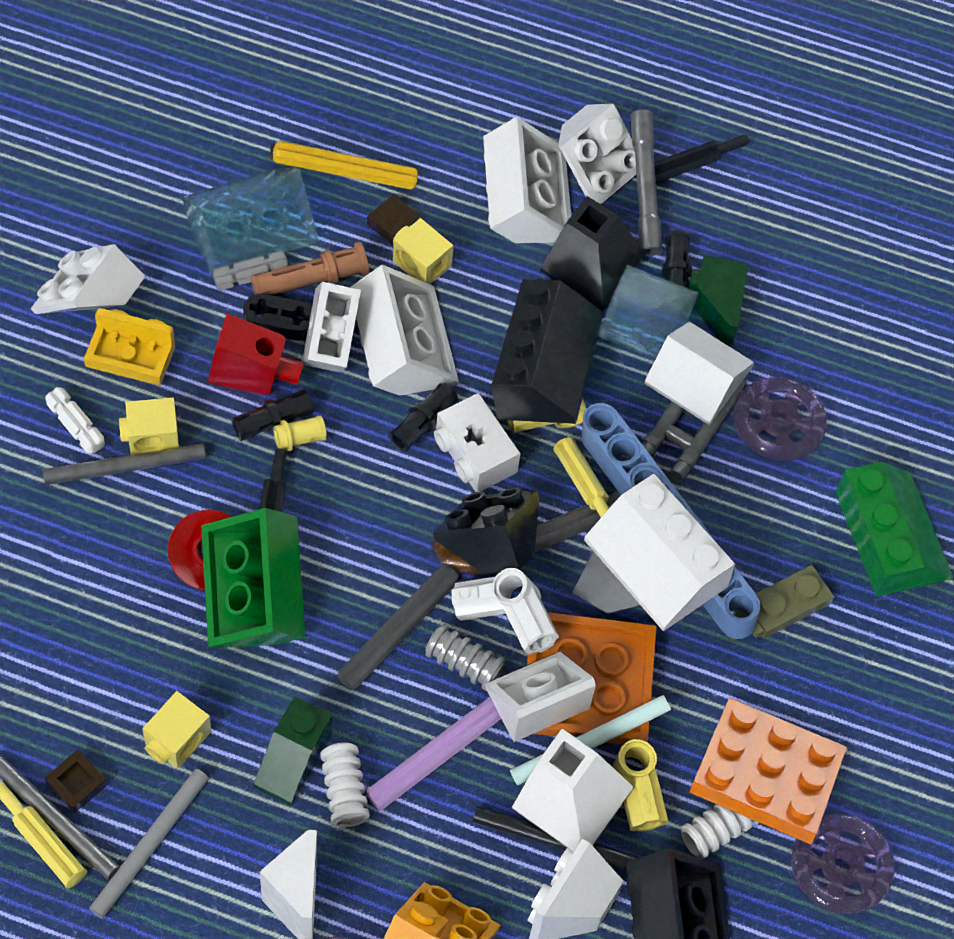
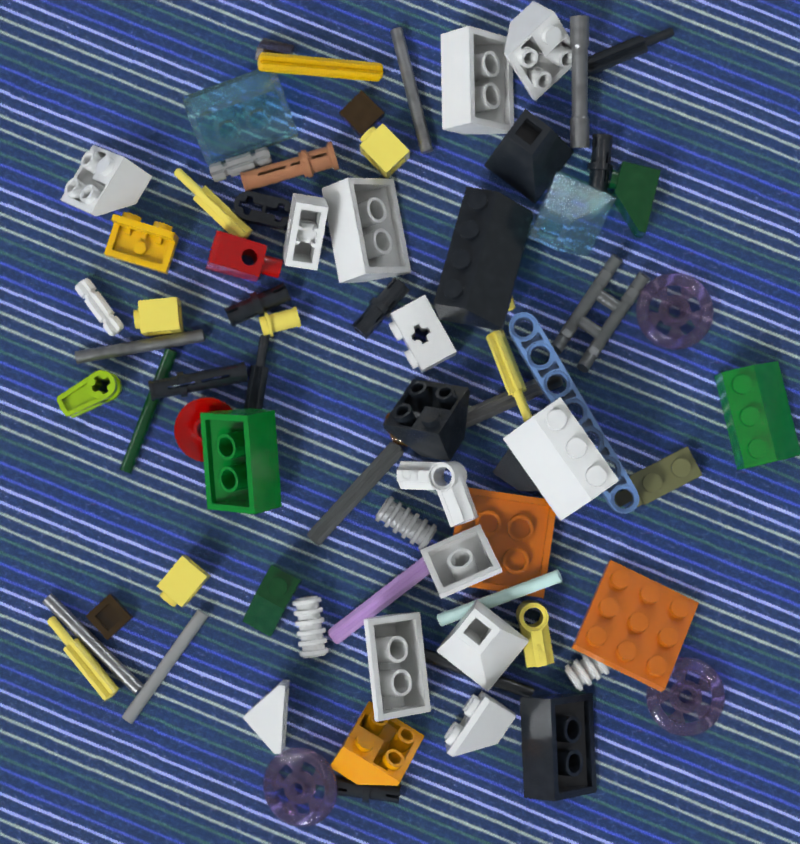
camera: 10 degrees right, 25 degrees up
white slope [645,322,754,425] -> none
none -> lime piece [56,370,122,418]
none -> dark green bar [120,348,177,474]
none -> black pin [148,362,248,401]
none -> light yellow axle [174,168,253,239]
none -> white slope [364,612,431,722]
none -> flat silver bar [390,27,433,154]

